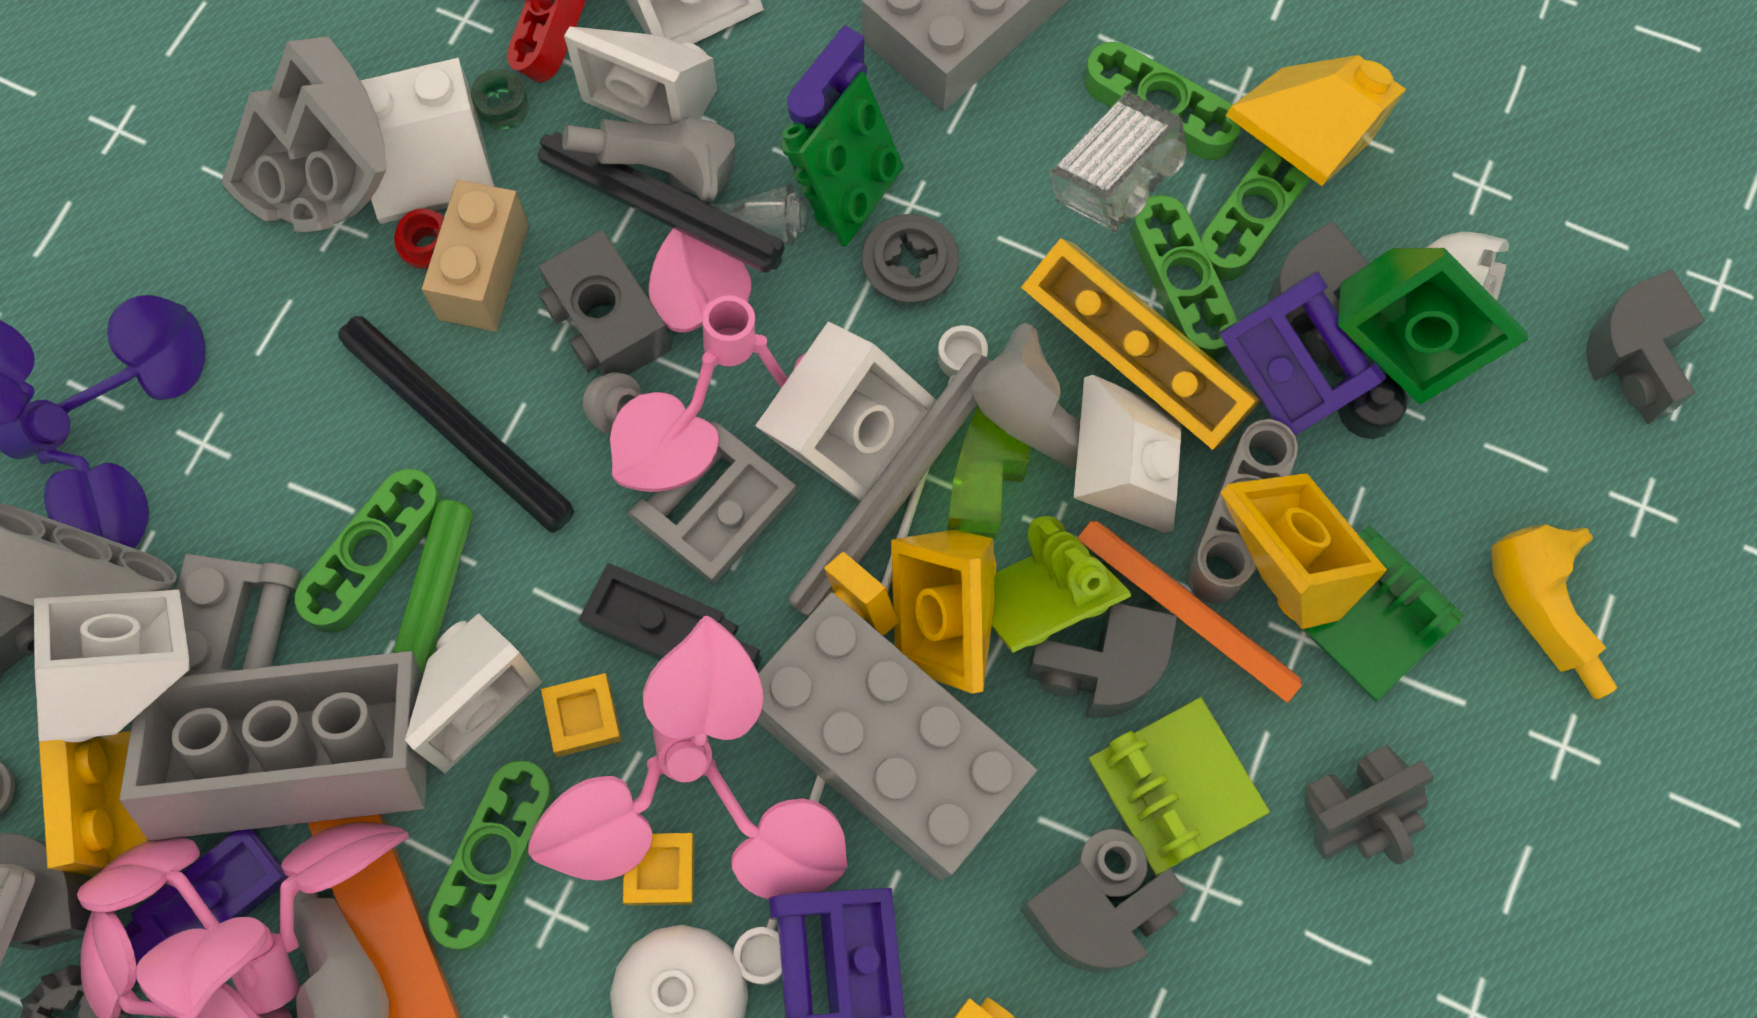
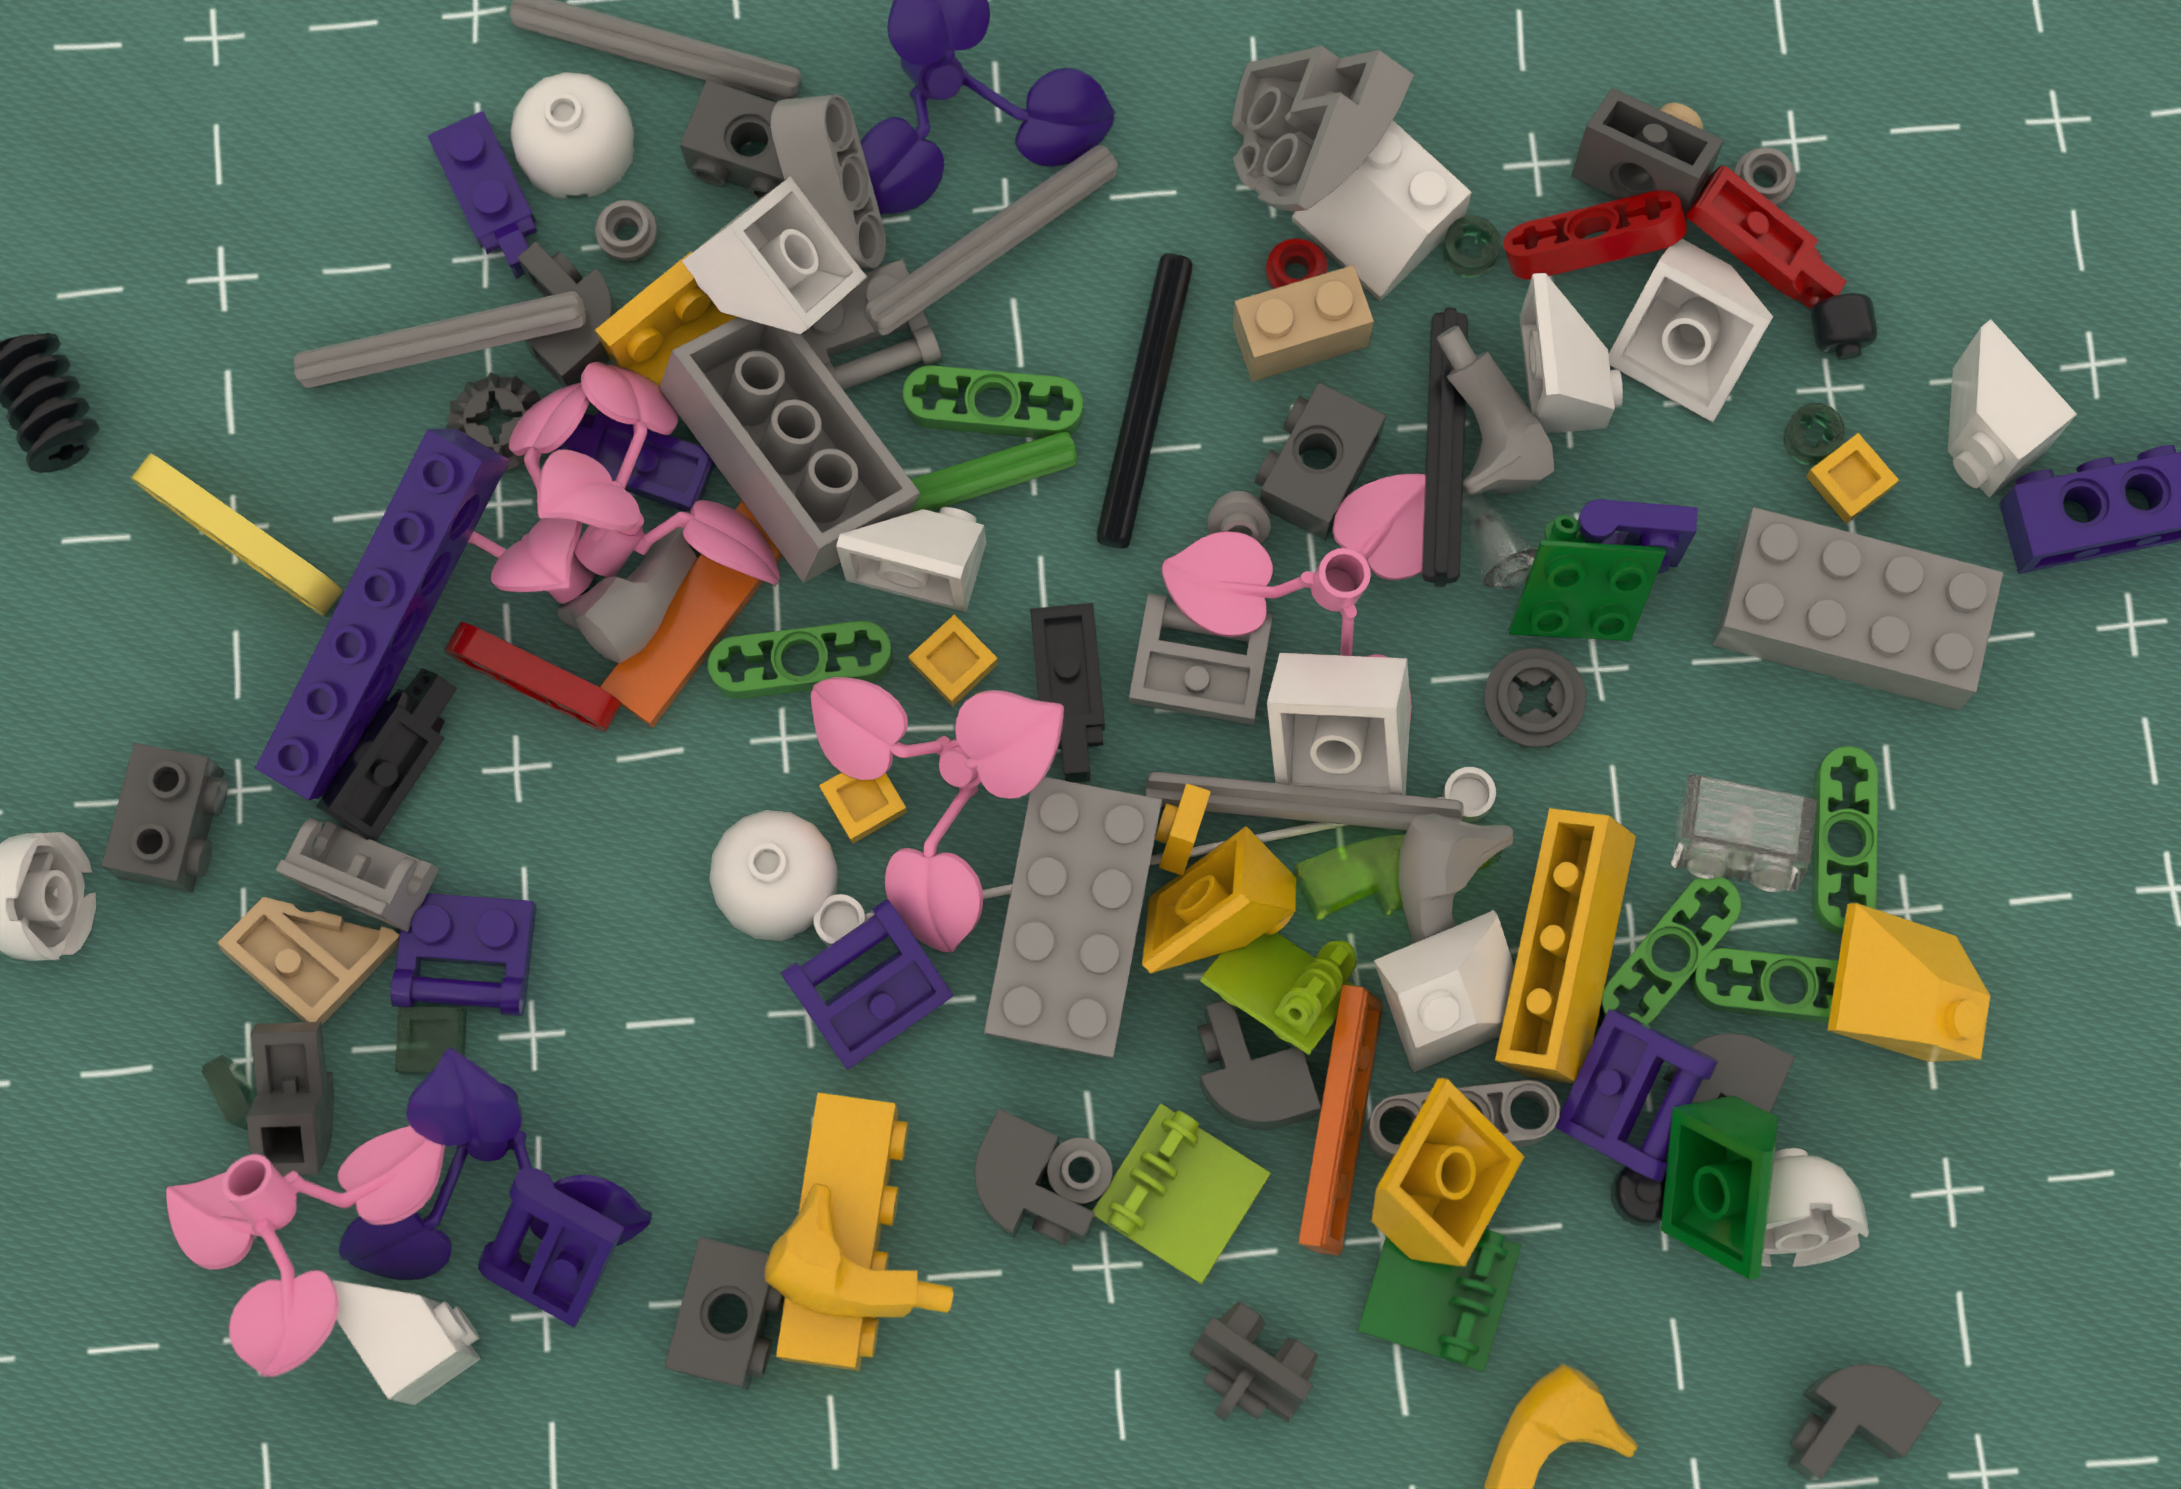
camera: 65 degrees right, 5 degrees up
none -> light grey axle [865,145,1118,335]

